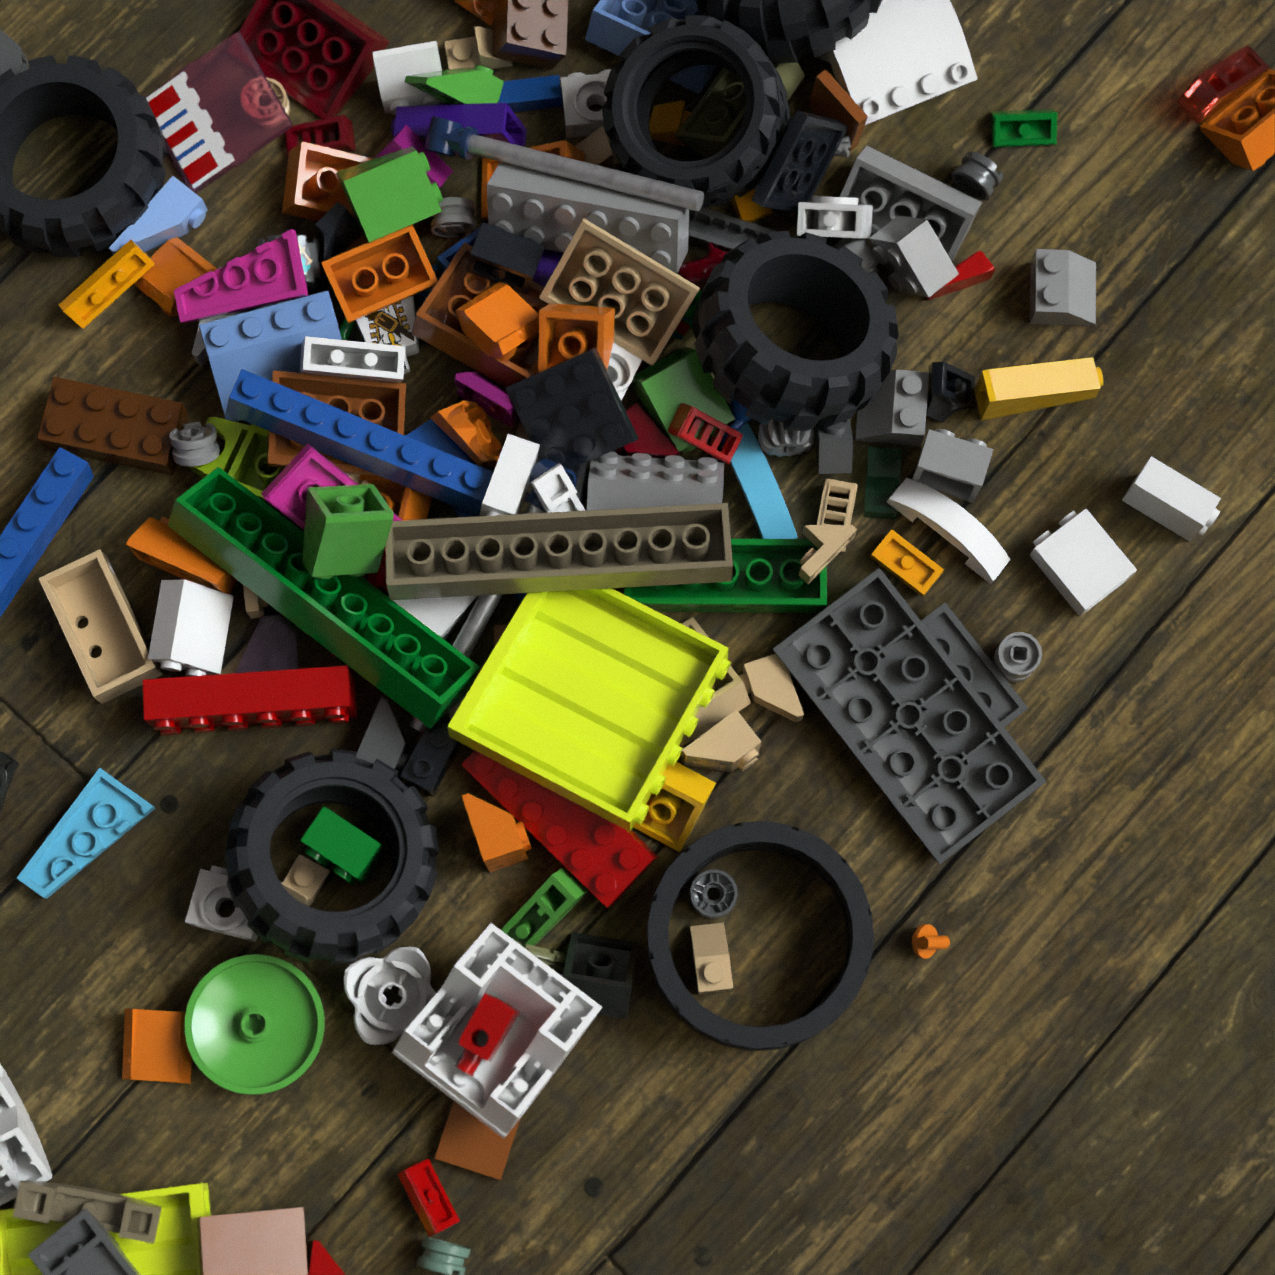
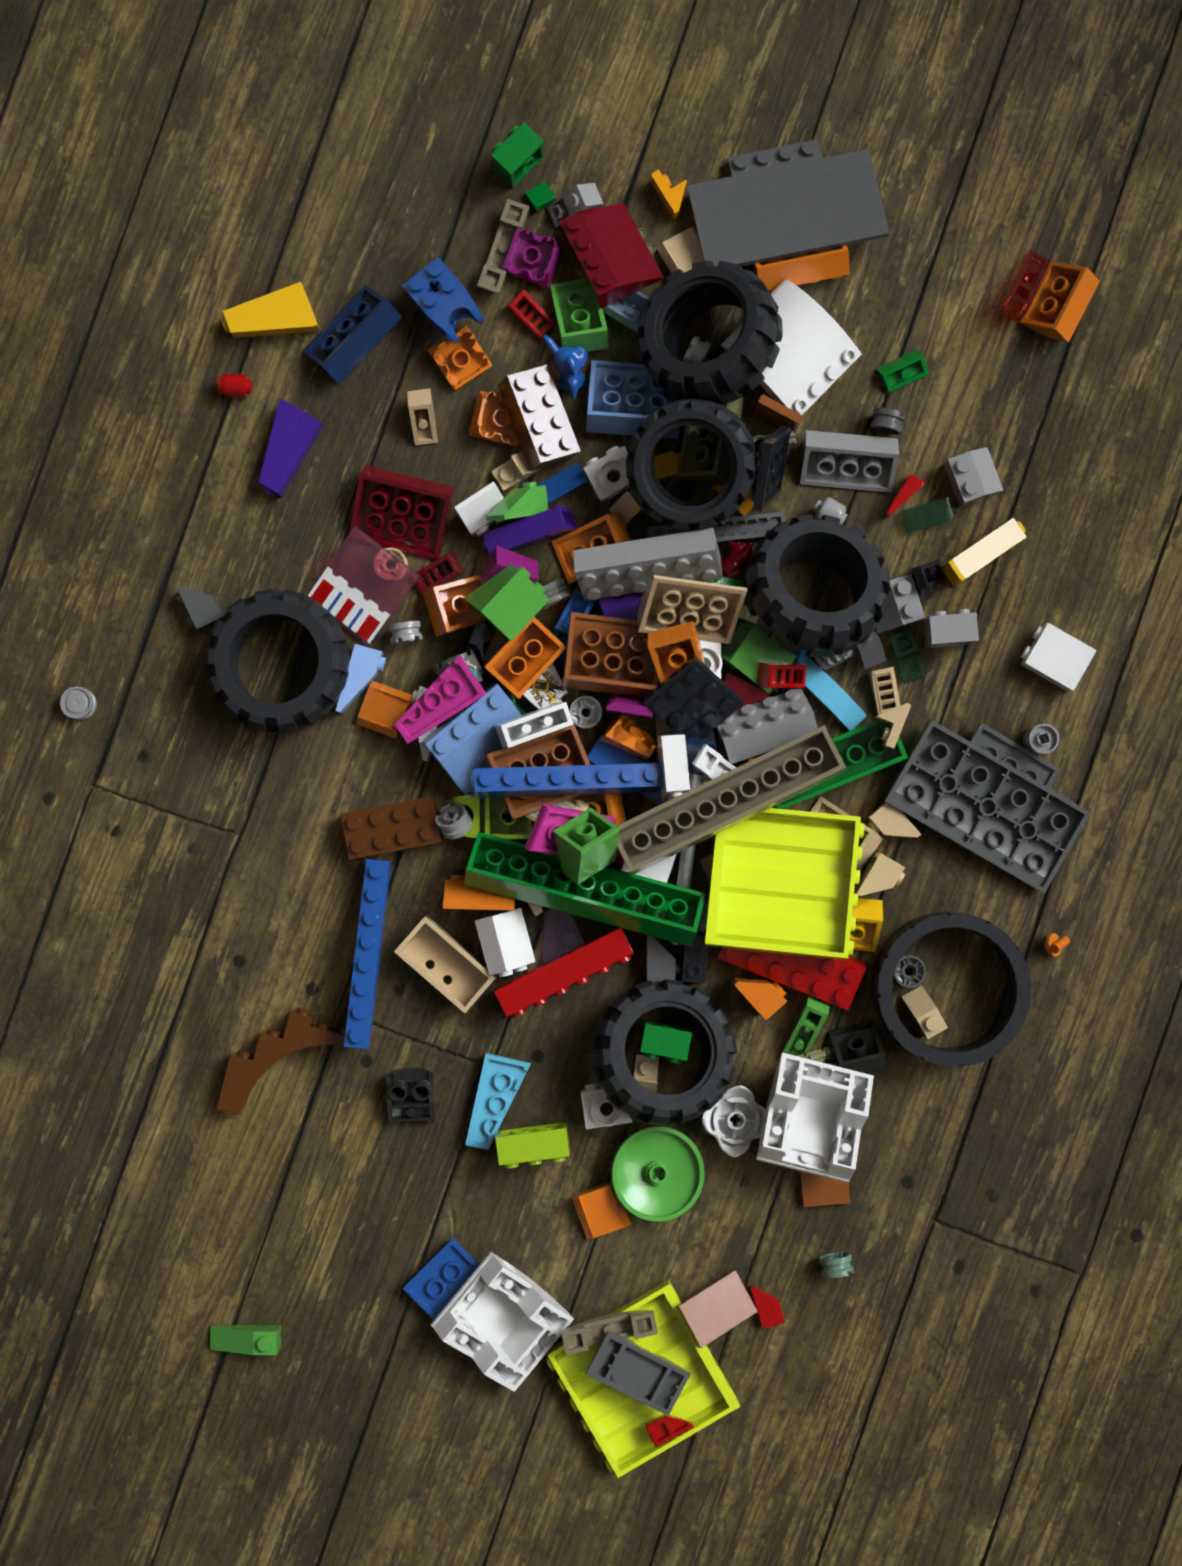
camera: 25 degrees left, 10 degrees up
light orange plate [59,239,155,329] -> none
red plate [398,1158,460,1237] -> none
flat silver piece [423,116,704,211] -> none
red torso [455,993,520,1076] -> none
orange slope [456,282,539,361] -> none
black brick [466,223,545,294] -> none
white brick [797,196,873,238] -> none
light grey piece [869,216,959,297] -> none
light orange plate [870,529,944,598] -> none
white slope [887,478,1010,584] -> none
white brick [1122,456,1221,542] -> none
none -> light grey wheel [388,621,423,645]
none -> lime brick [495,1122,570,1168]
none -> light grey wheel [570,696,602,729]
none -> clear green slope [901,498,955,533]

